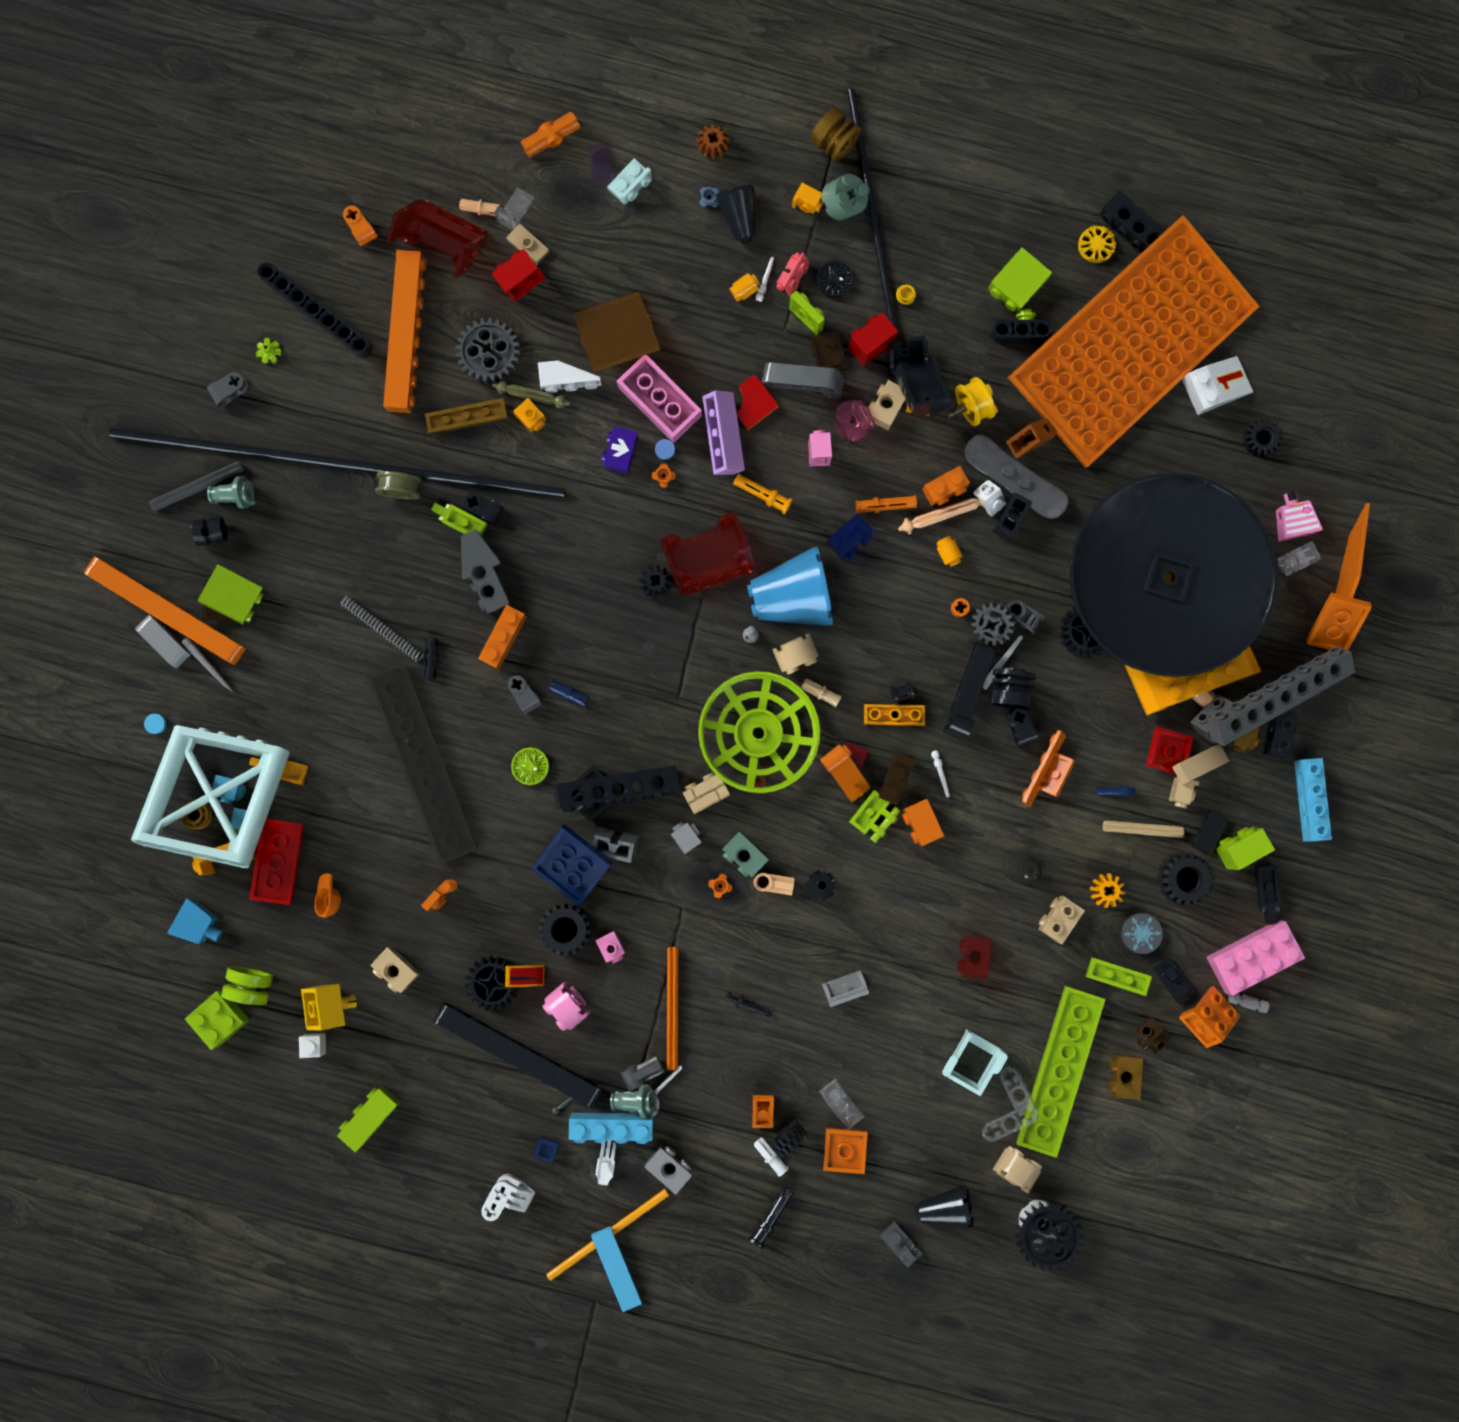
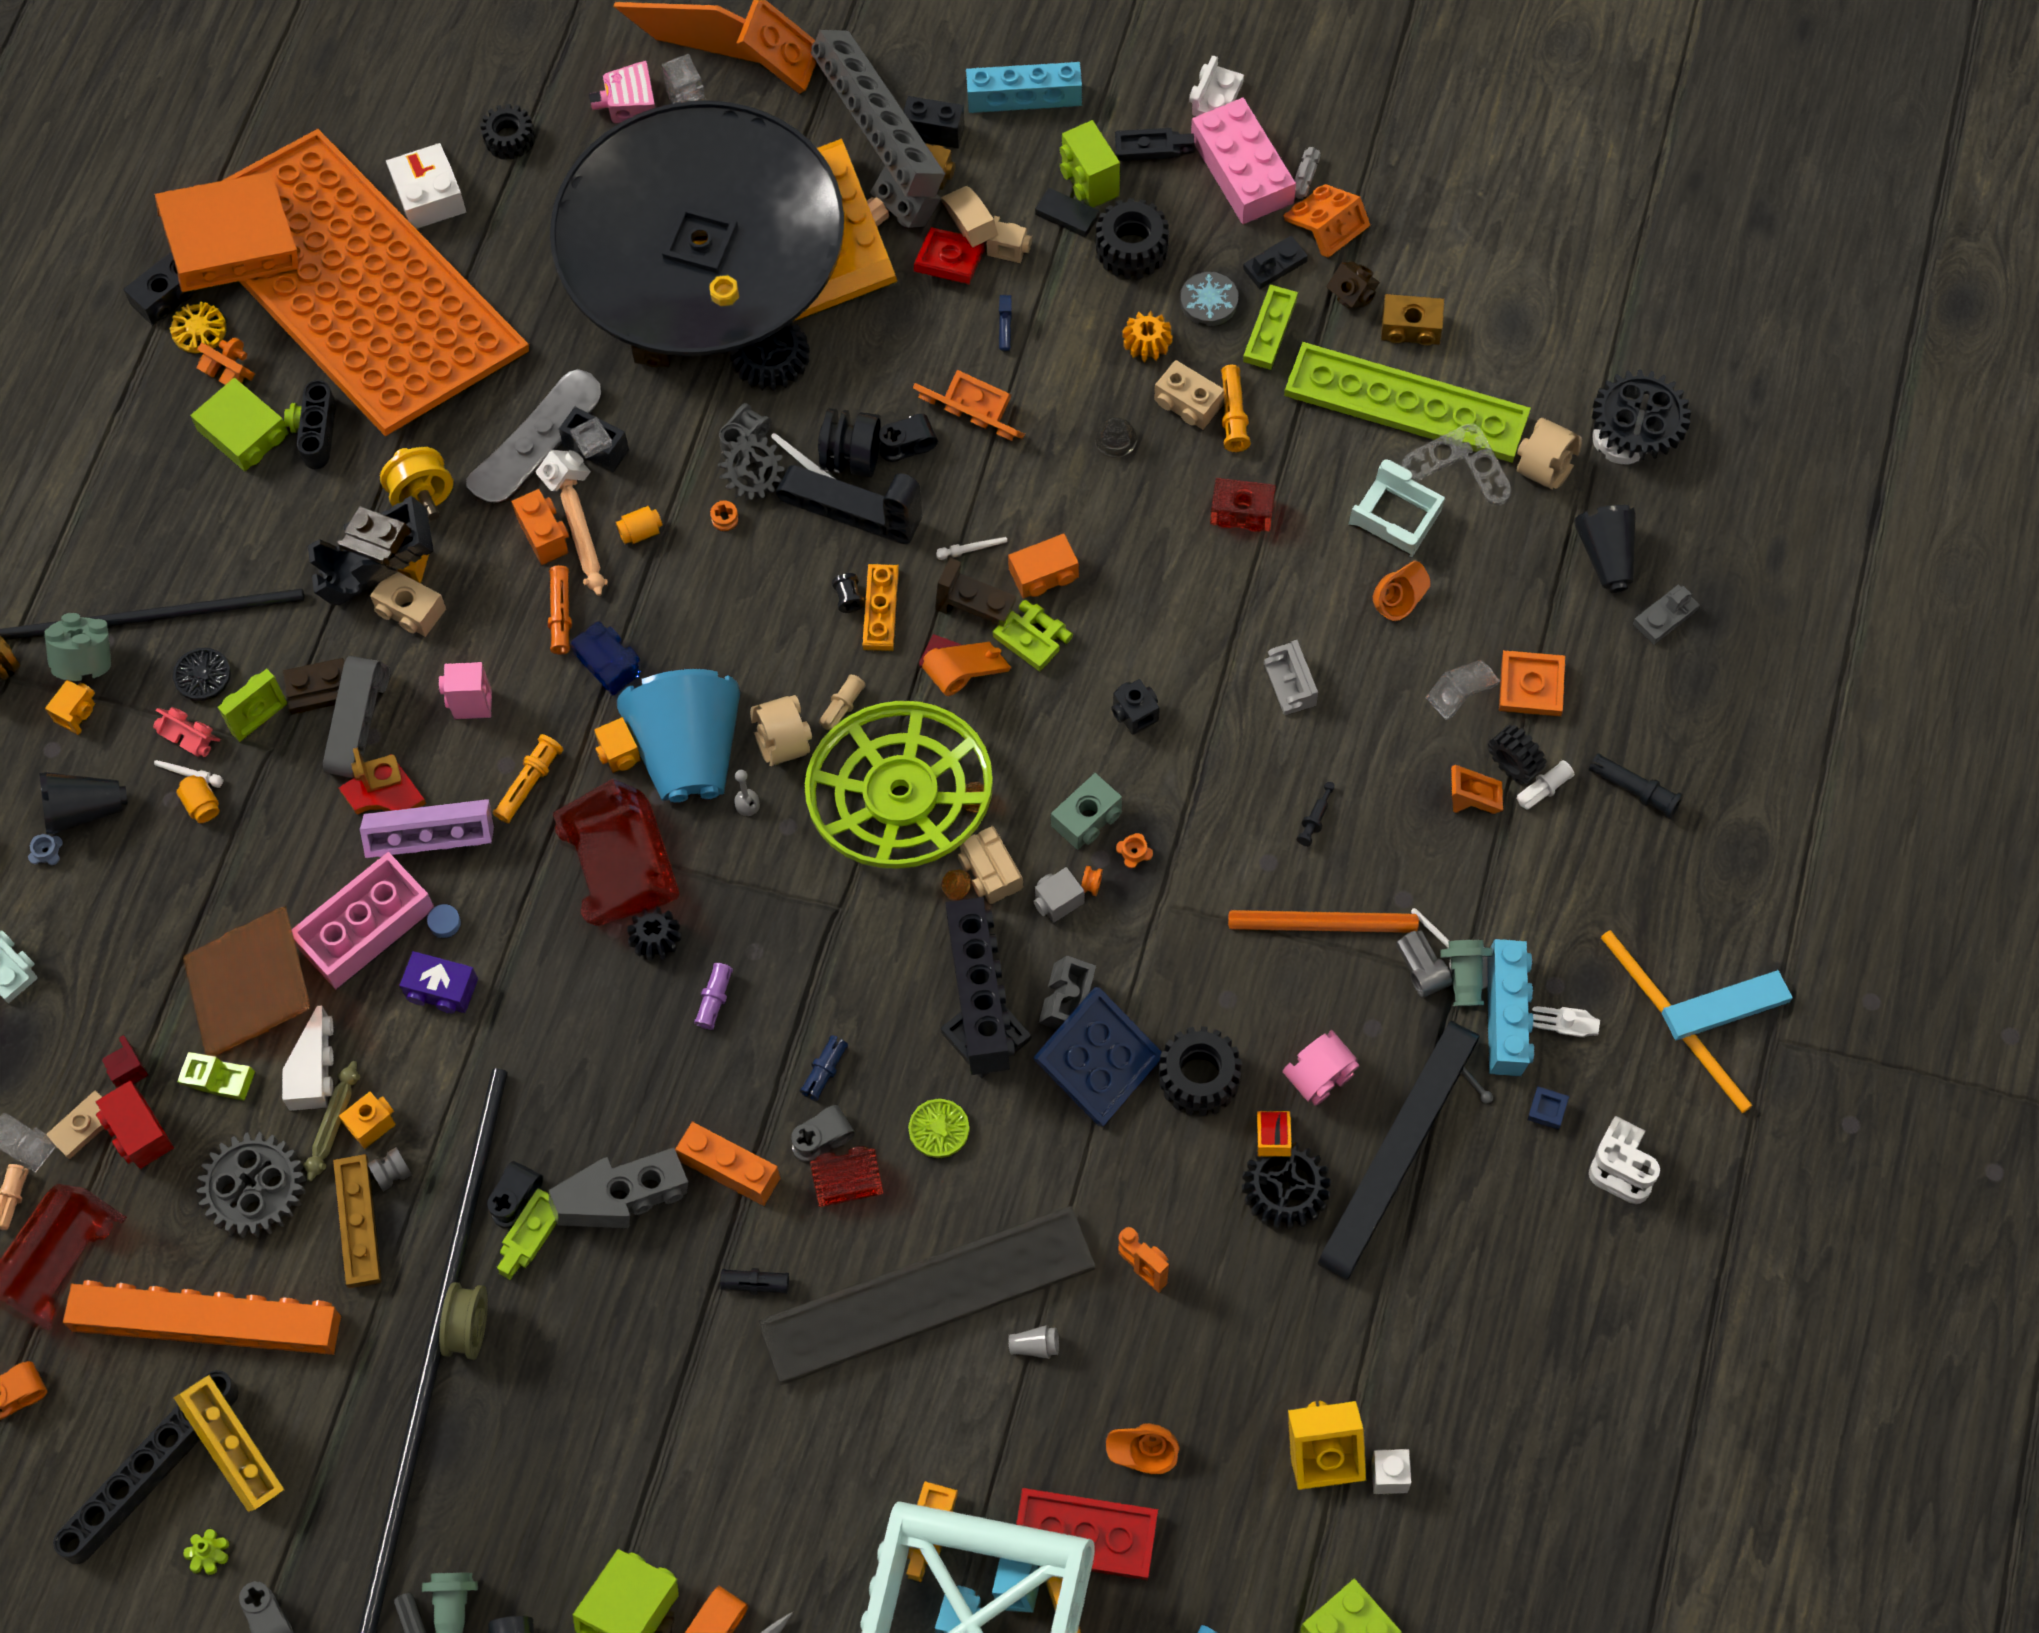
camera: 85 degrees left, 20 degrees down
lime wheel [221,967,273,1005] -> none
lime brick [337,1085,401,1153] -> none
light grey piece [340,596,424,662] -> none
tan brick [370,946,421,993] -> none
bright pink brick [595,930,626,964] -> none
light grey brick [645,1144,693,1195] -> none
orange plate [652,464,676,488] -> none
light nougat piece [753,872,794,896] -> none
clear pink plate [834,400,874,441] -> none
red brick [848,313,898,367] -> none
yellow plate [896,285,916,305] -> none
dark orange torso [1006,418,1056,459] -> none
tan axle [1103,821,1184,838] -> none
none -> dark red panel [102,1035,149,1088]
none -> orange panel [155,171,299,292]
none -> yellow brick [174,1375,284,1512]
none -> lime slope [177,1052,255,1101]
none -> orange hips [197,337,255,385]
none -> plate [337,506,410,566]
none -> pearl gold bracket [351,747,402,793]
none -> flat silver wheel [367,1147,412,1191]
none -> clear plate [570,417,612,458]
none -> light orange brick [594,717,641,773]
none -> medium lavender pin [694,963,733,1030]
none -> yellow tile [710,275,739,306]
none -> clear red brick [810,1146,883,1207]
none -> clear orange plate [941,869,971,901]
none -> light grey cone [1009,1325,1059,1359]
none -> orange bush [1081,866,1103,896]
none -> white bracket [1189,55,1244,116]
none -> light orange pin [1221,365,1251,452]
none -> orange cap [1373,561,1431,621]

